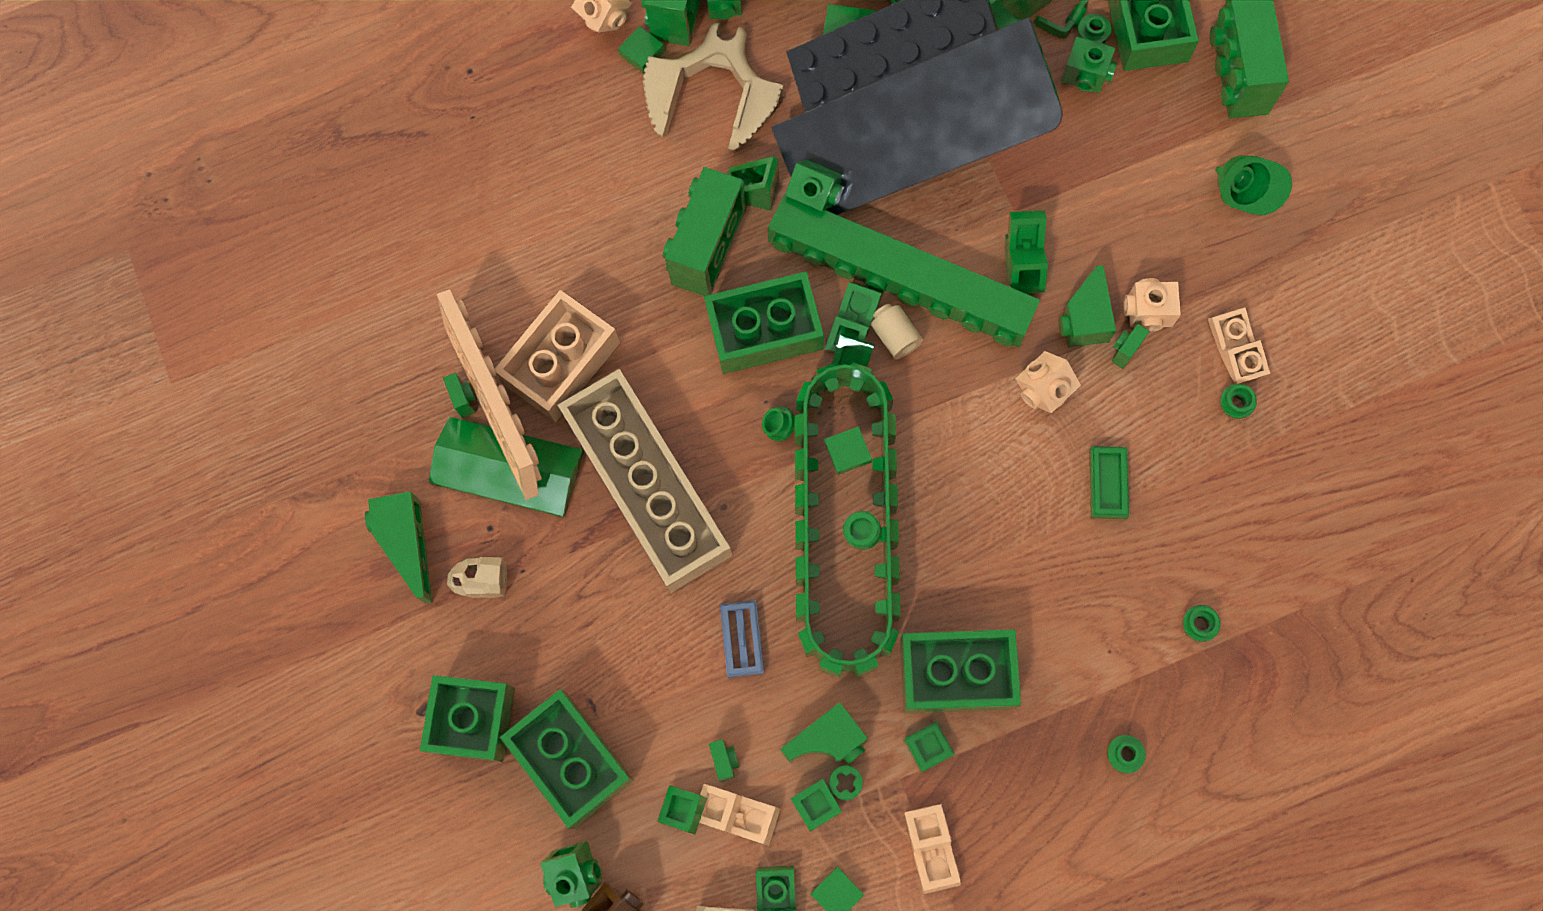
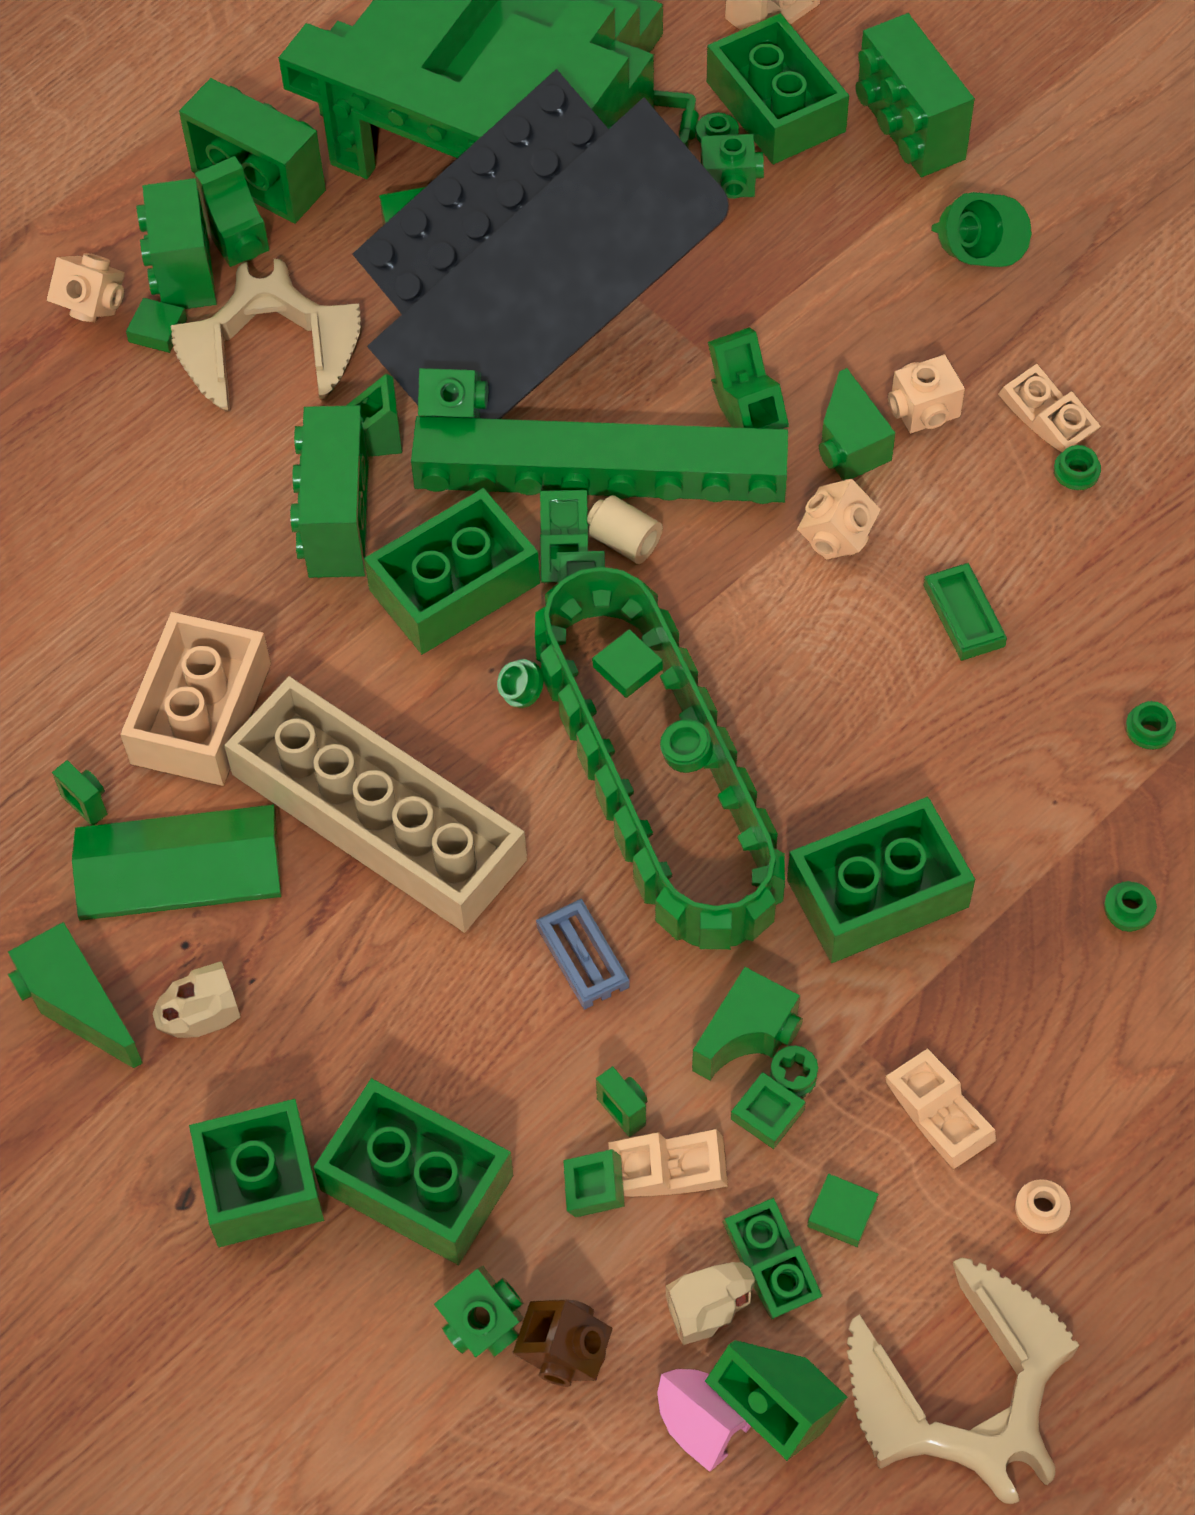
camera: 25 degrees left, 15 degrees down
light nougat plate [436,289,541,500] -> none
green tile [903,721,955,773] -> none
green plate [1111,324,1150,369] -> none

